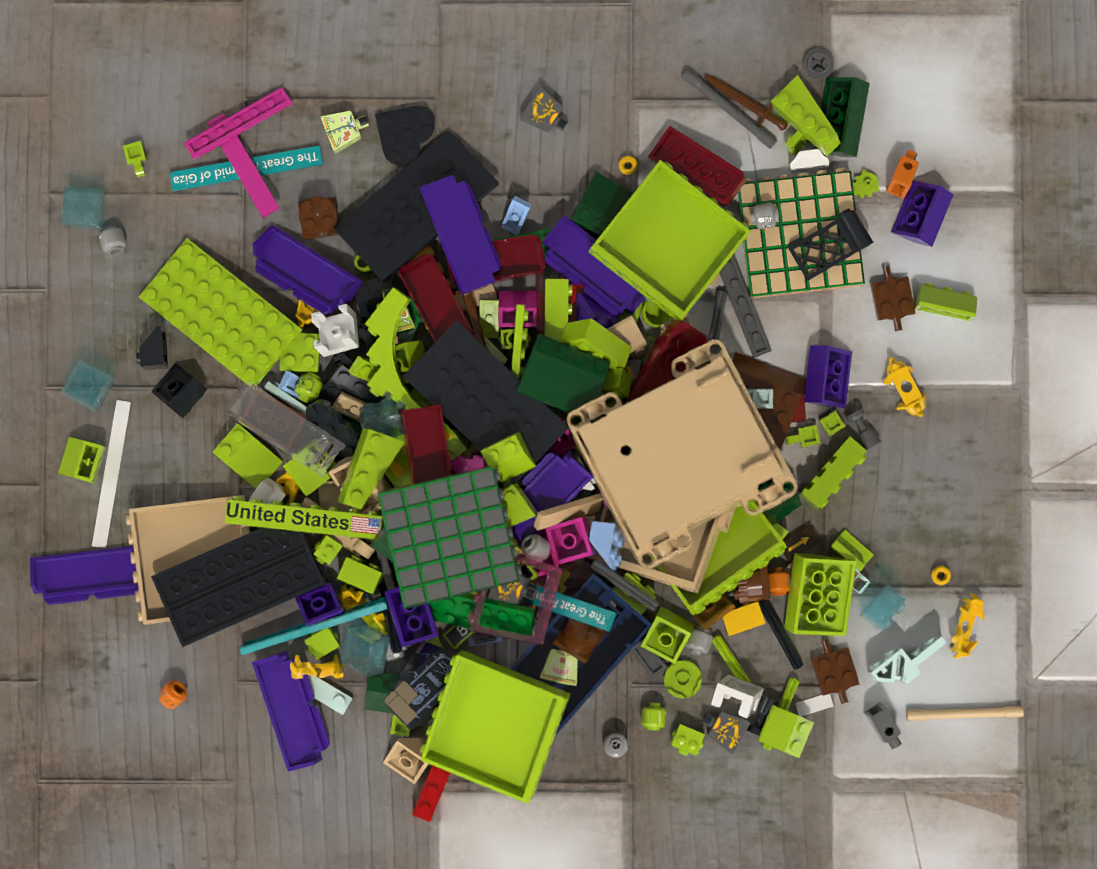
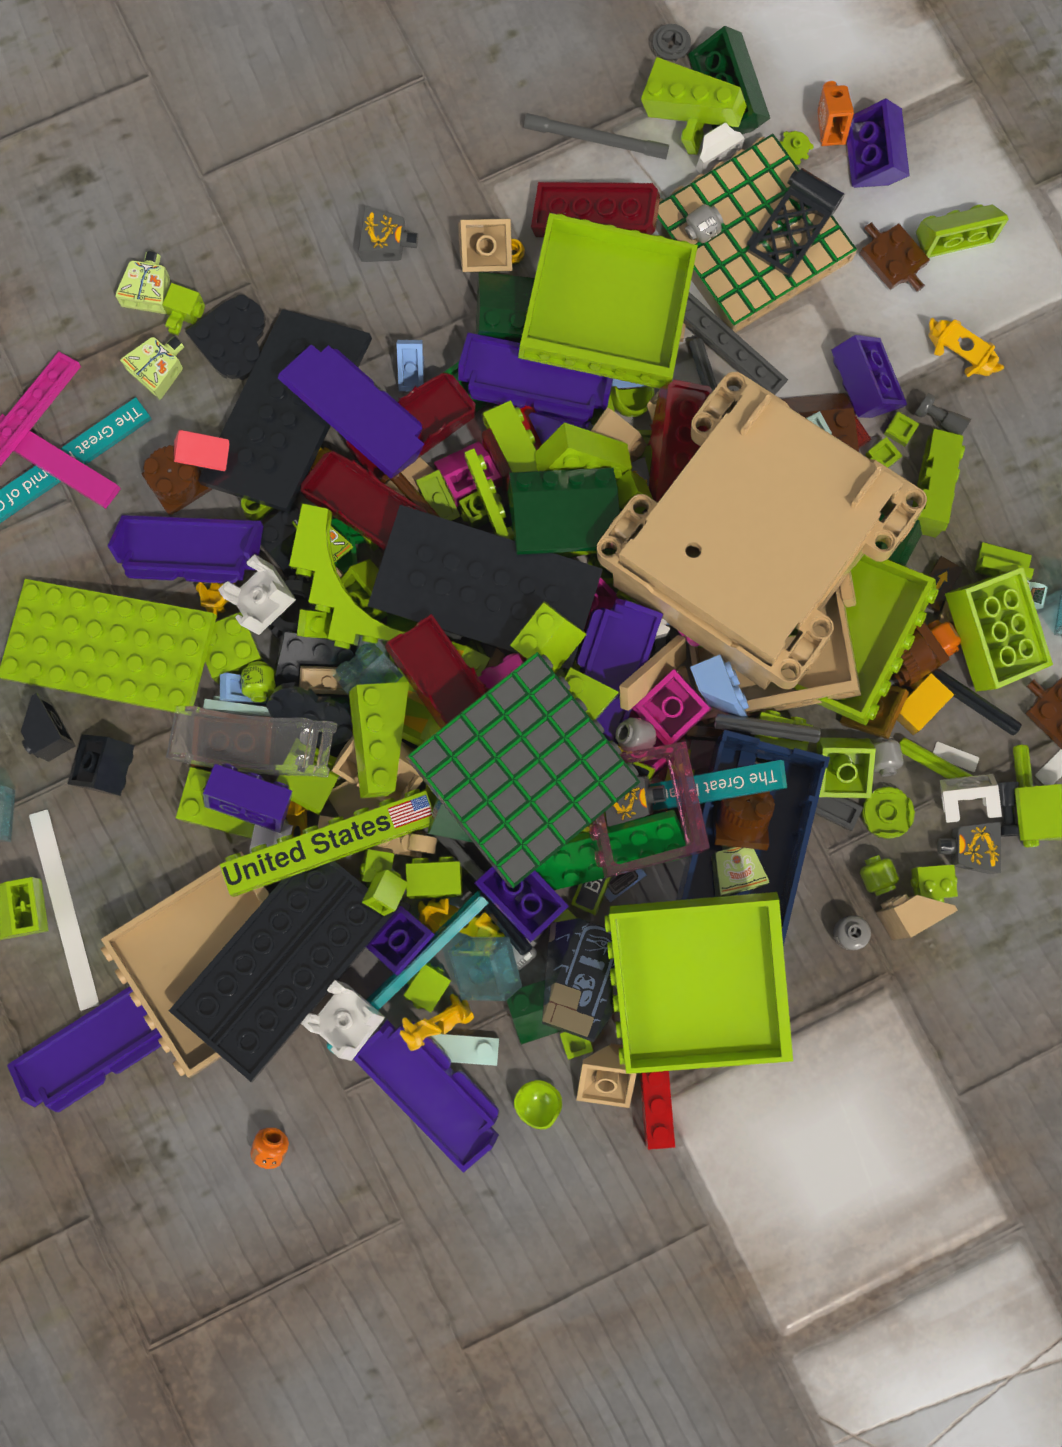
camera: 30 degrees left, 5 degrees down
reddish brown sword [704,74,788,131] -> none
none -> yellowish green torso [116,251,170,314]
none -> lime brick [162,283,205,336]
none -> coral slope [174,430,229,471]
none -> dark purple slope [203,763,292,833]
none -> white panel [301,980,385,1061]
none -> lime brick [362,869,408,916]
none -> tan slope [458,219,512,272]
none -> lime helmet [514,1080,562,1129]
none -> tan slope [876,894,958,940]
none -> white sticker [933,742,979,772]

